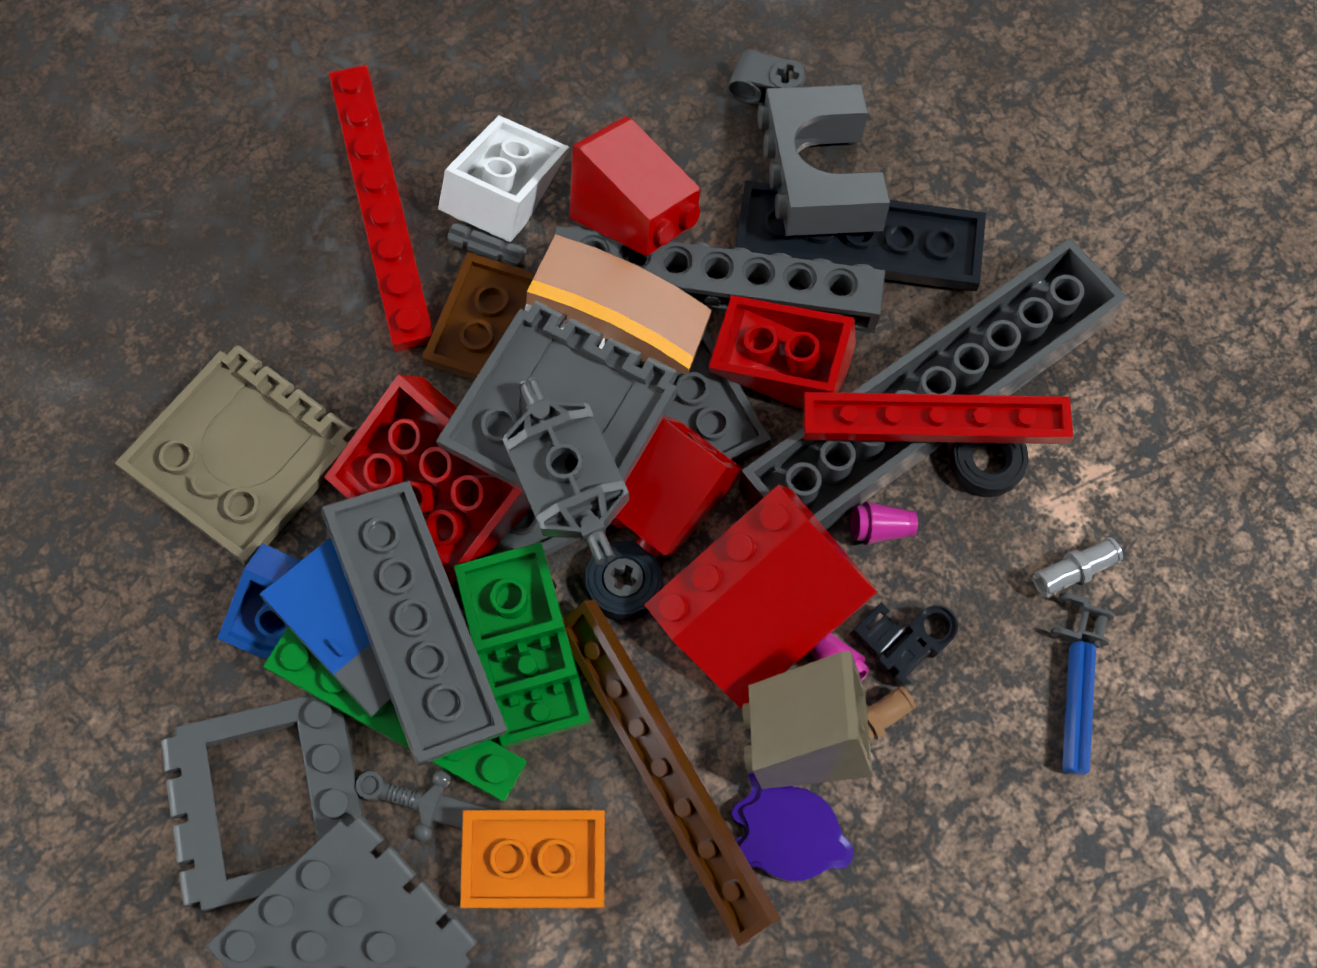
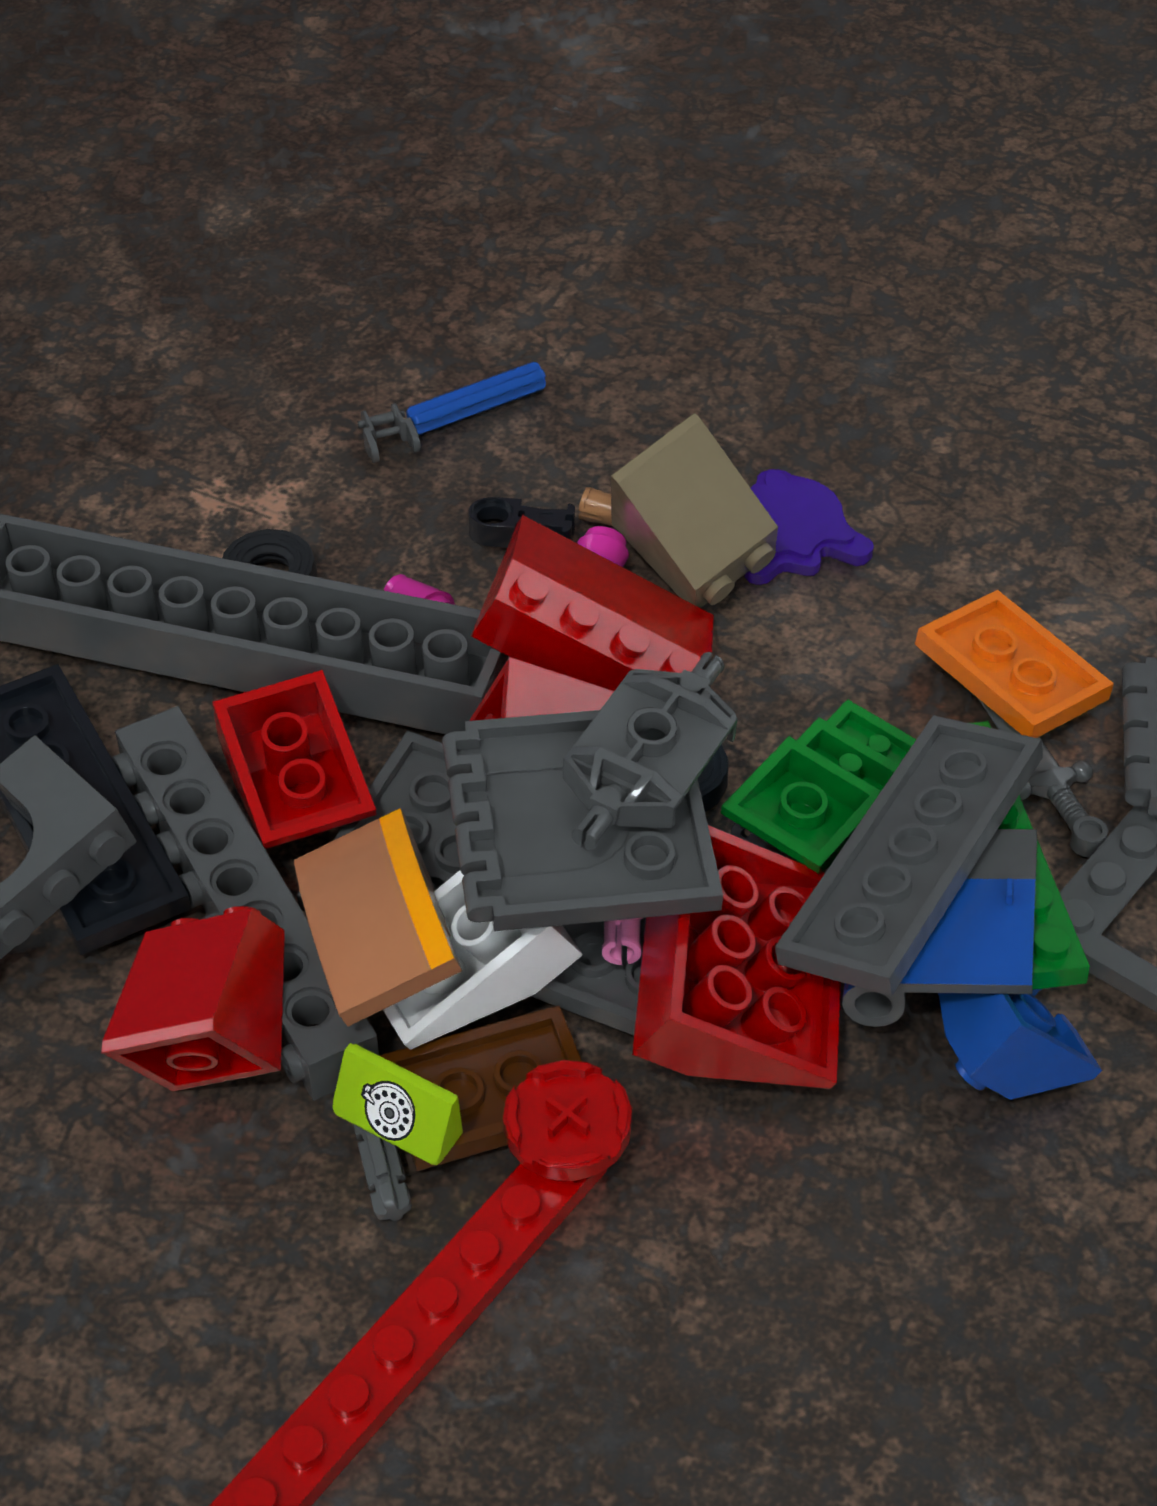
camera: 125 degrees left, 20 degrees down
dark tan hinge [115,345,355,566] -> none
white slope [438,115,569,242] -> none
reddish brown plate [563,600,781,947] -> none
red plate [803,392,1073,444] -> none
light grey pin [1033,537,1123,598] -> none
none -> lime slope [333,1043,463,1165]
none -> red tile [503,1060,632,1181]

